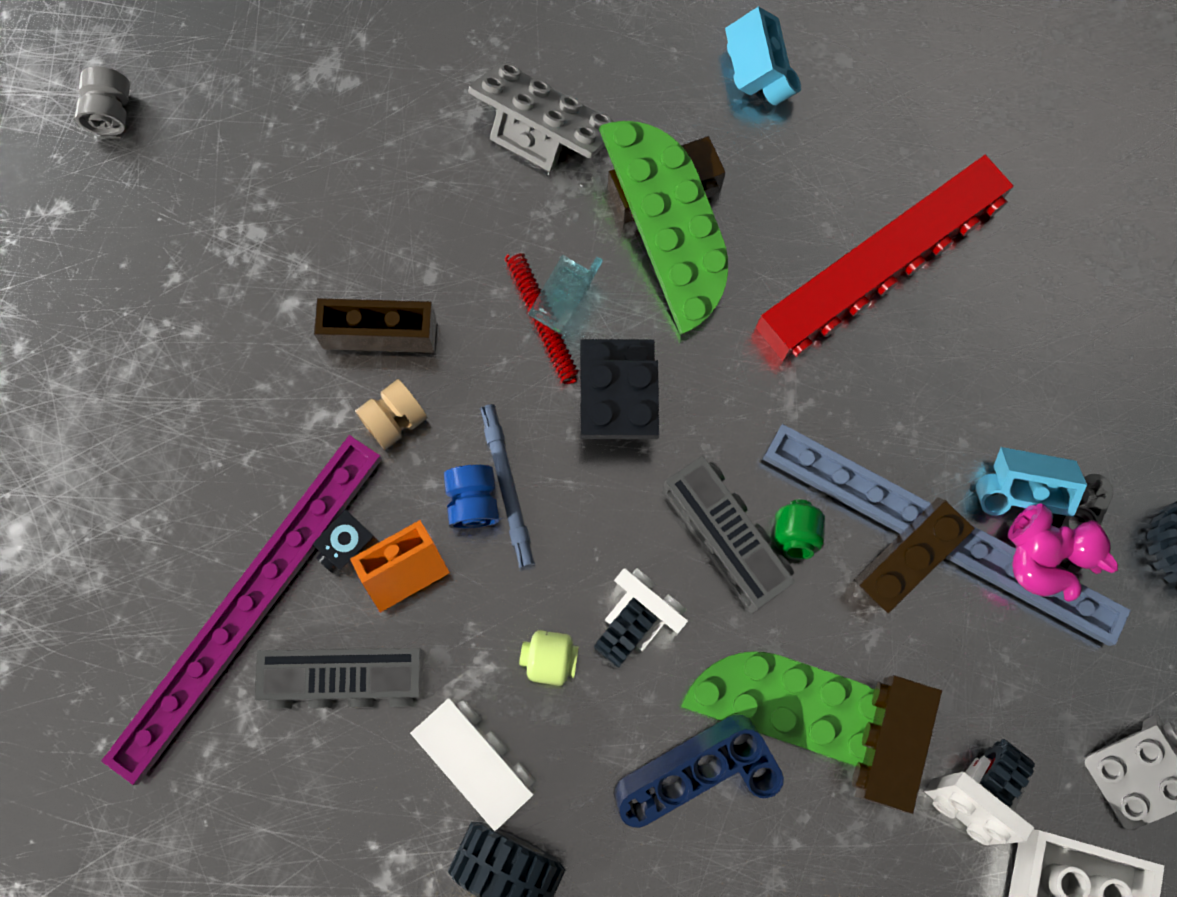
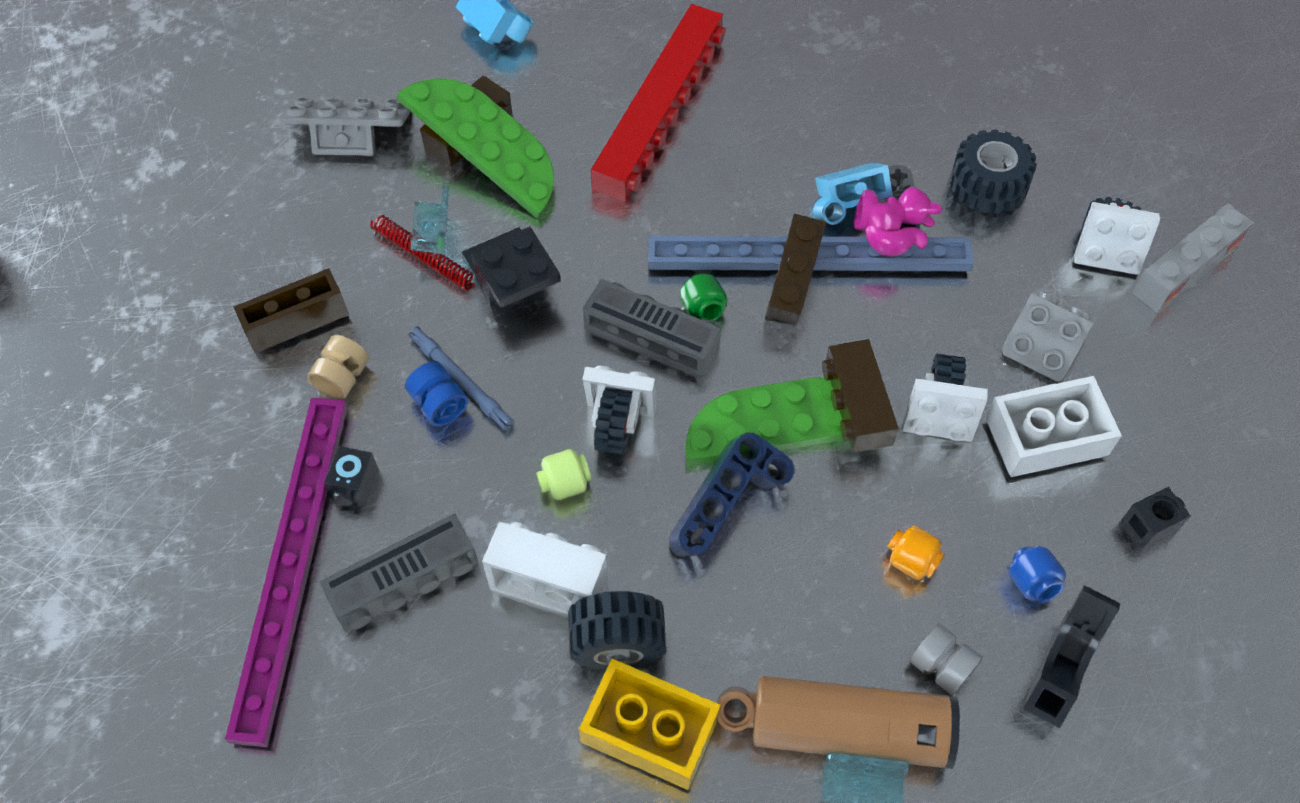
camera: 25 degrees left, 15 degrees down
orange brick [350,520,450,613] -> none

